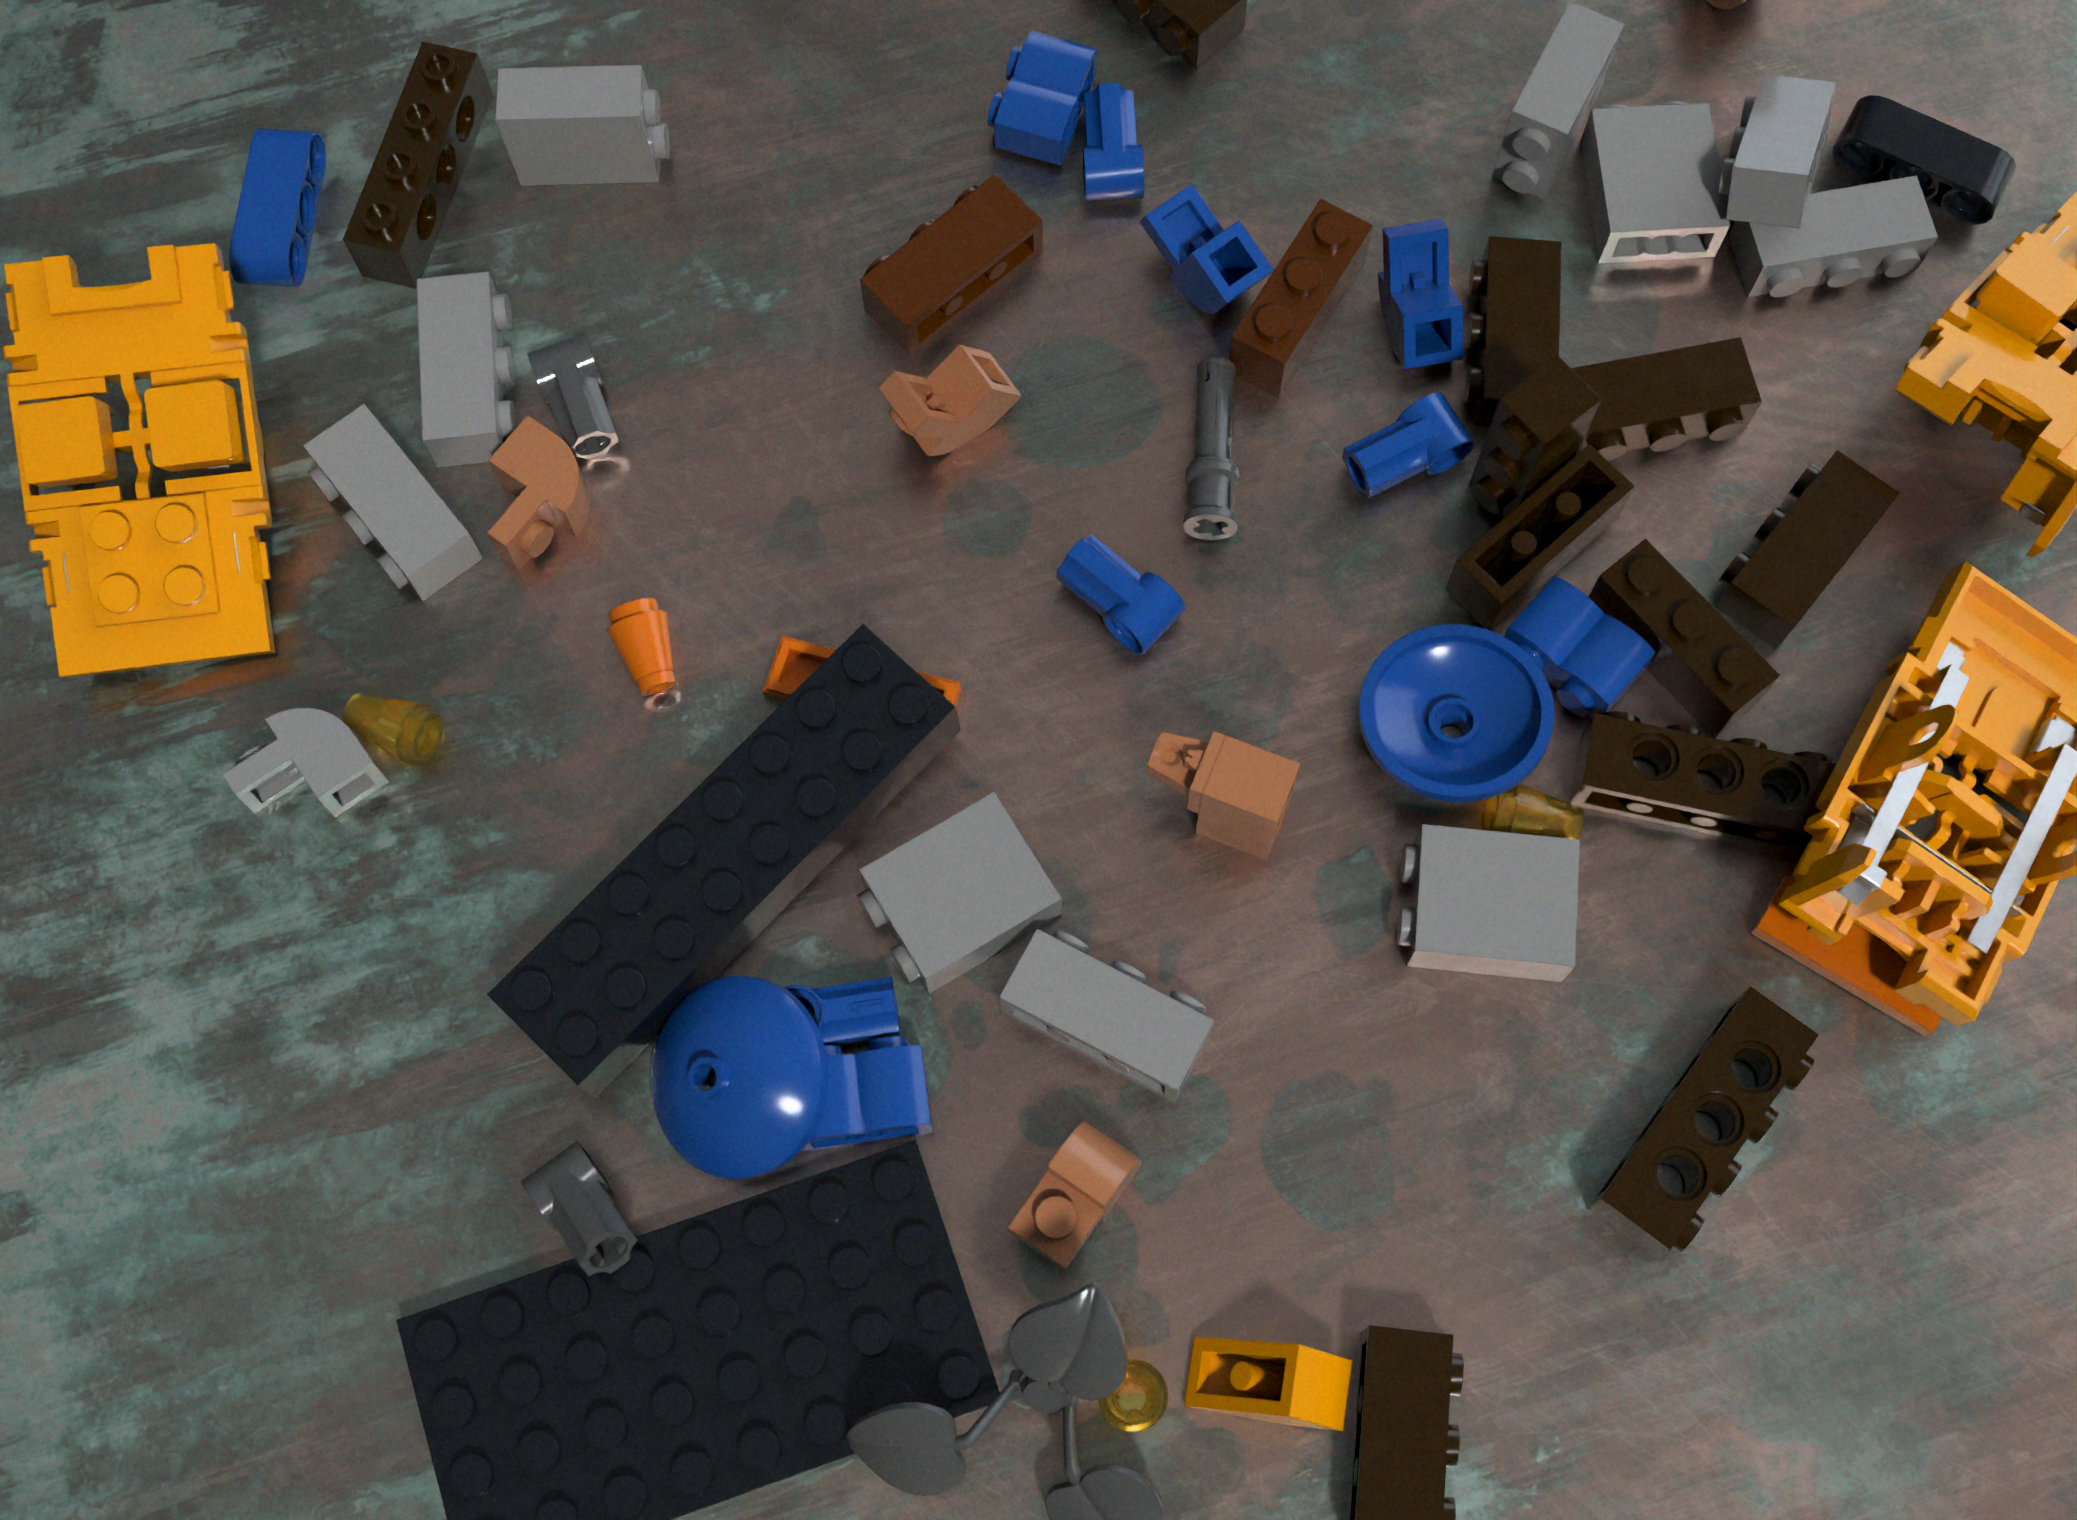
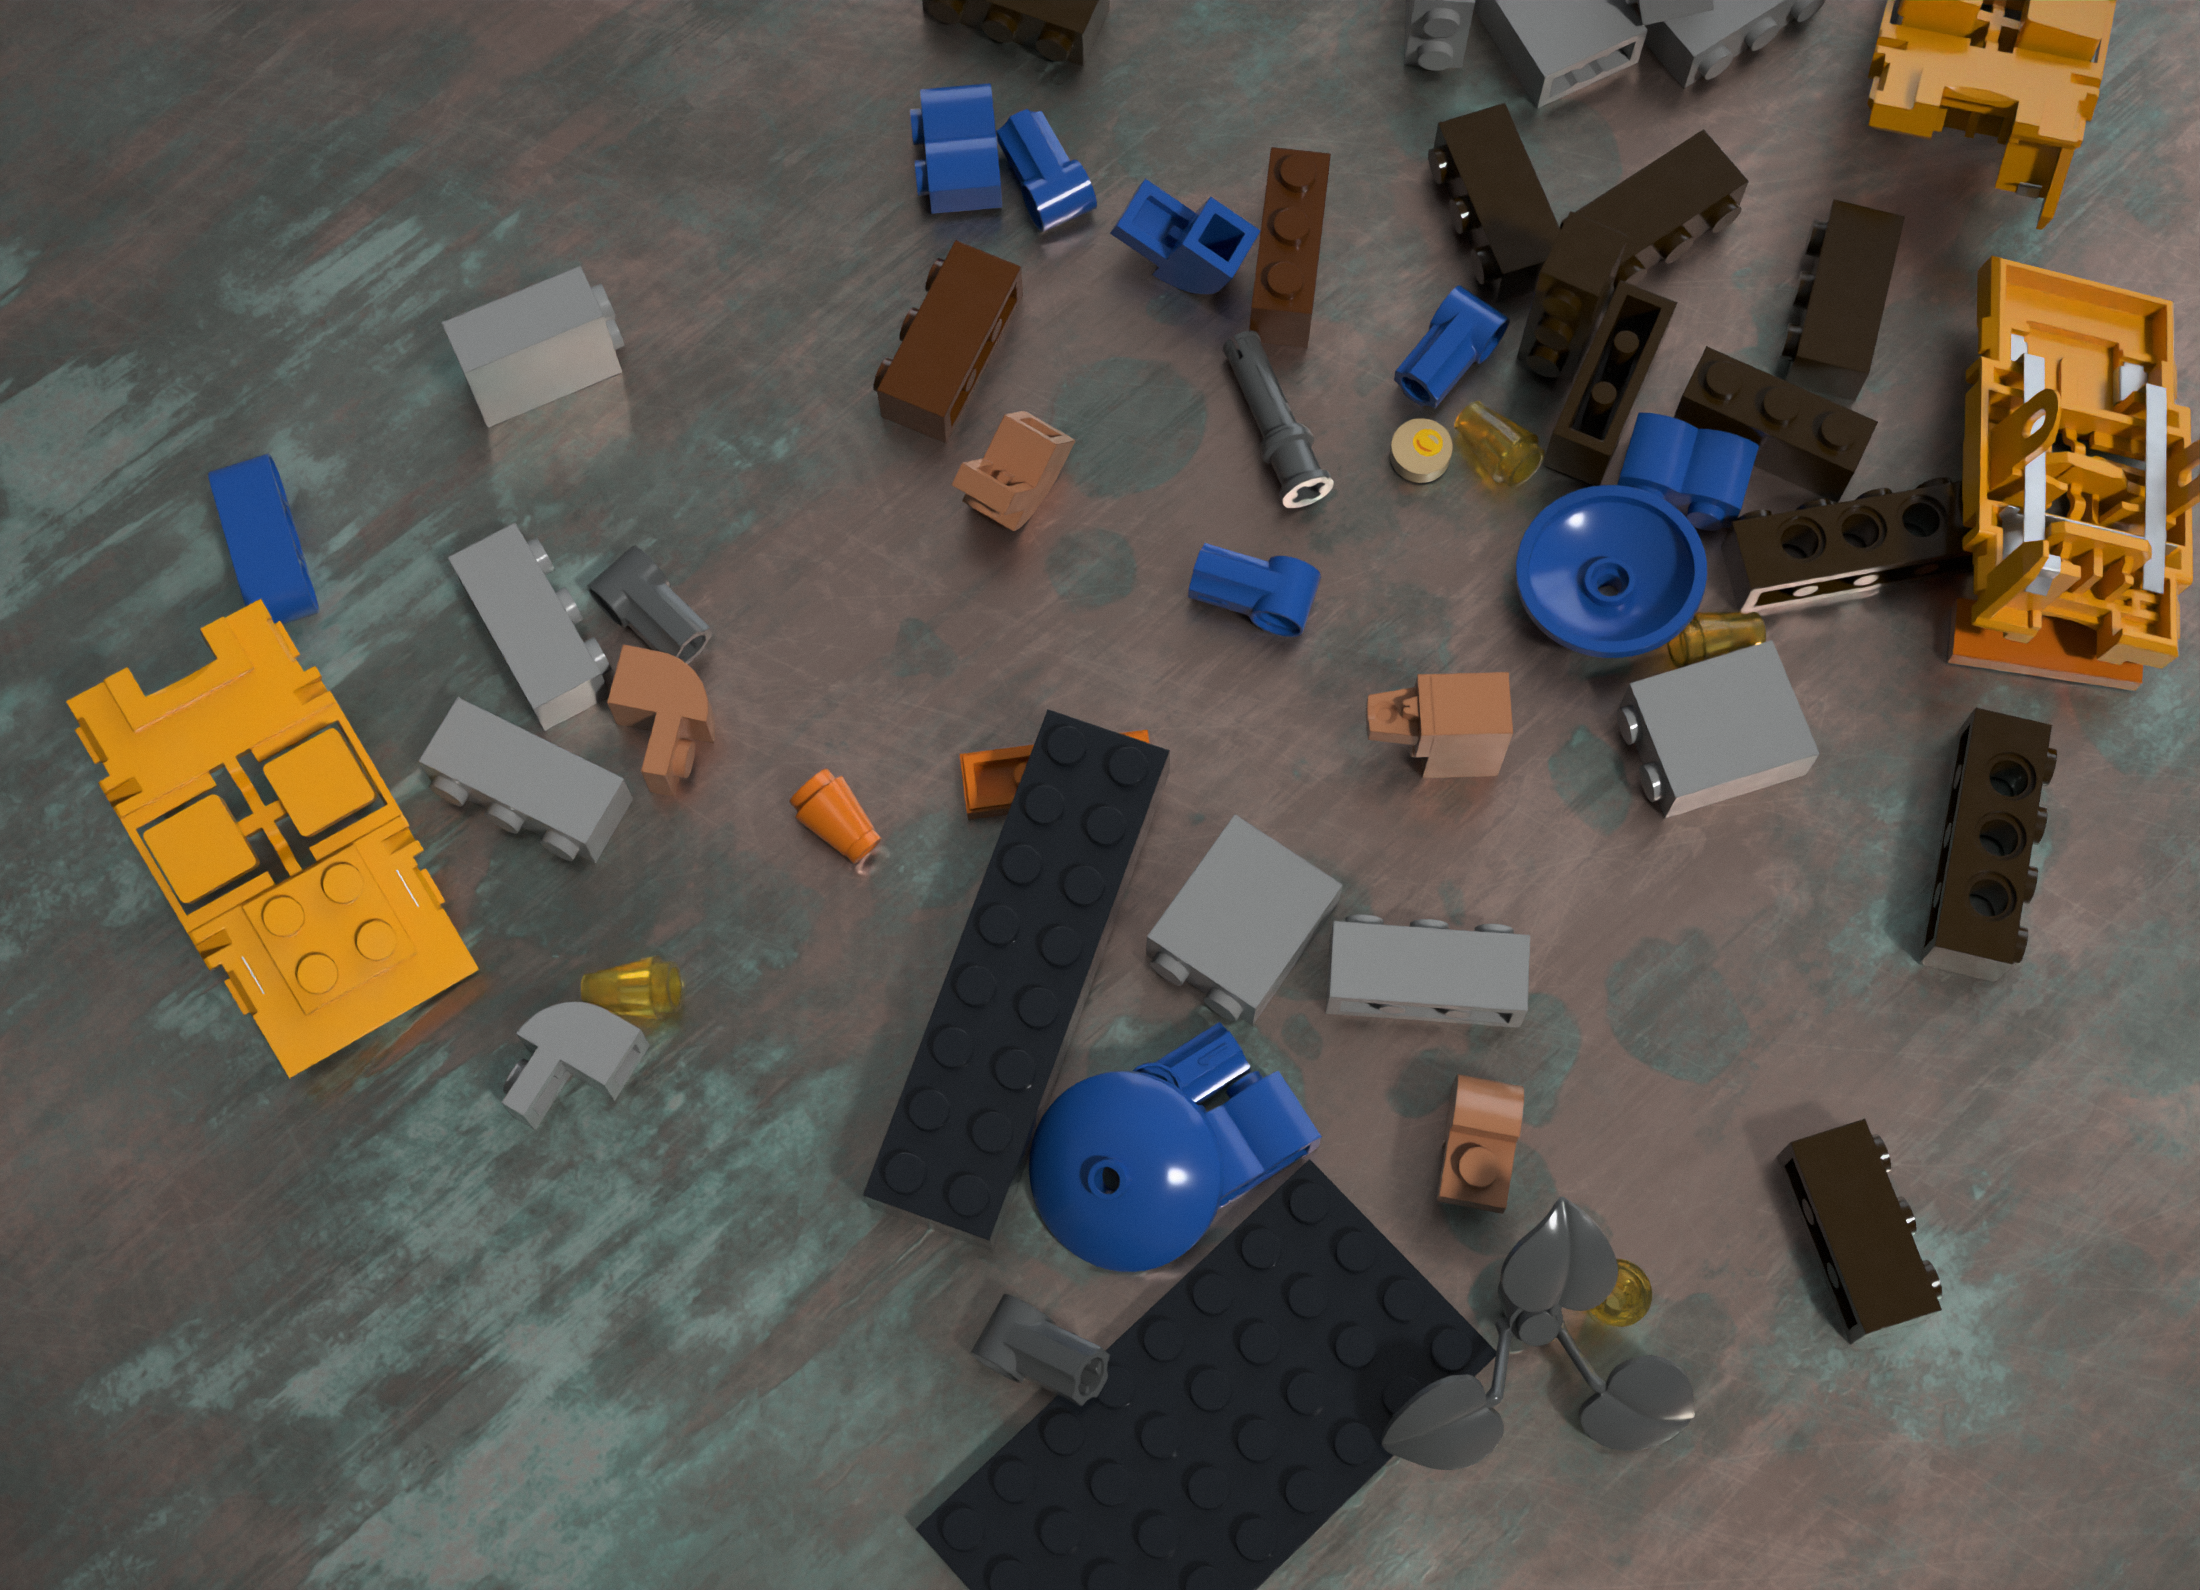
camera: 25 degrees left, 0 degrees up
dark brown brick [343,41,493,289] -> none
light orange slope [1184,1336,1352,1431] -> none
blue brick [1378,218,1463,370] -> none
none -> tan tile [1390,418,1453,483]
none -> clear yellow cone [1454,401,1545,488]

